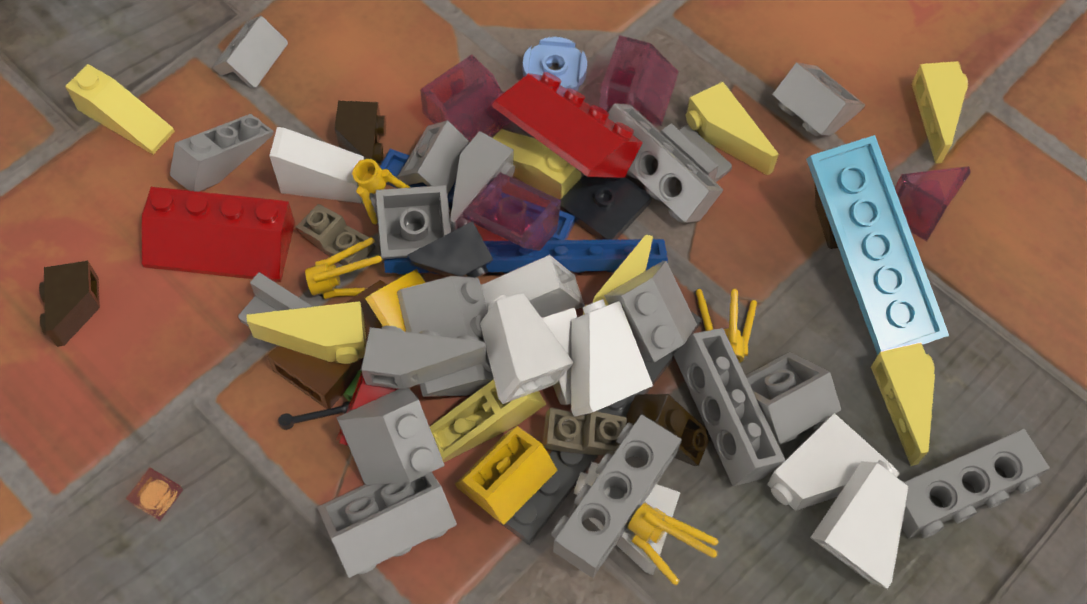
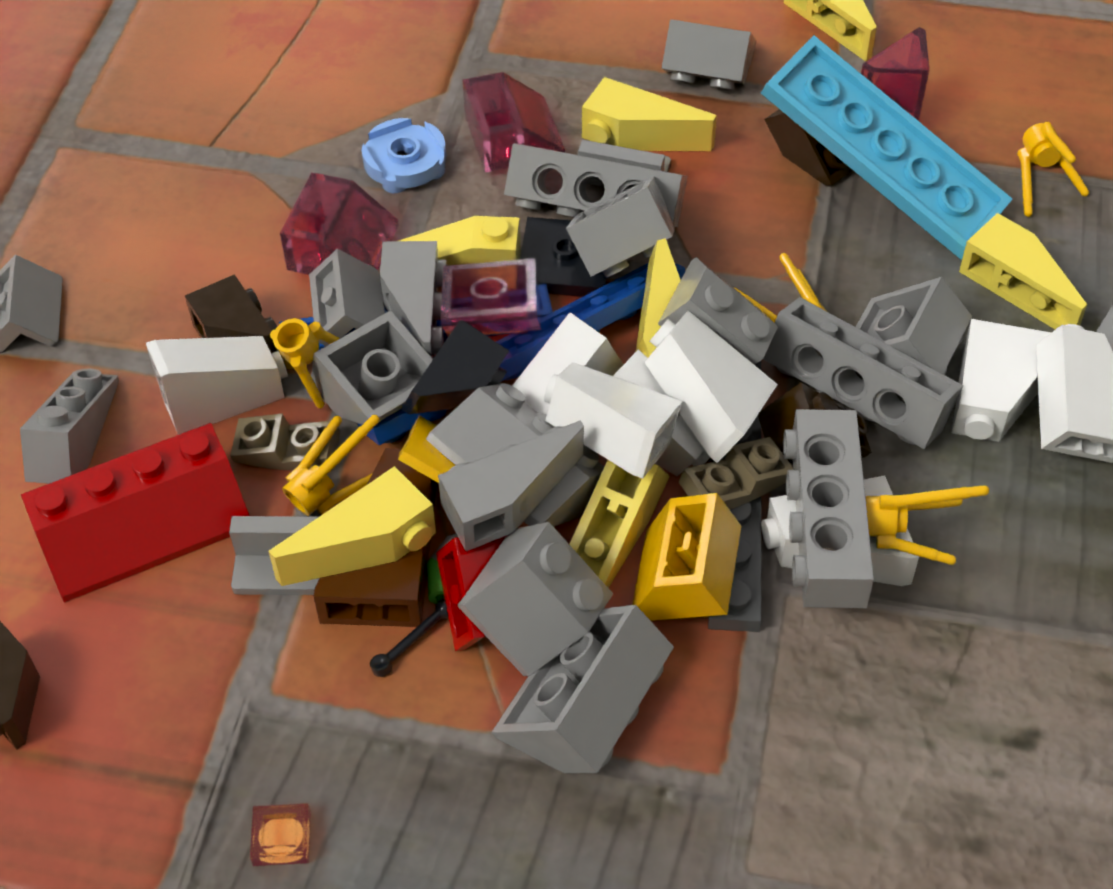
camera: 30 degrees left, 10 degrees down
red slope [492,72,643,178] -> none
none -> light grey slope [566,176,675,277]
none -> yellow plant [1017,122,1089,217]

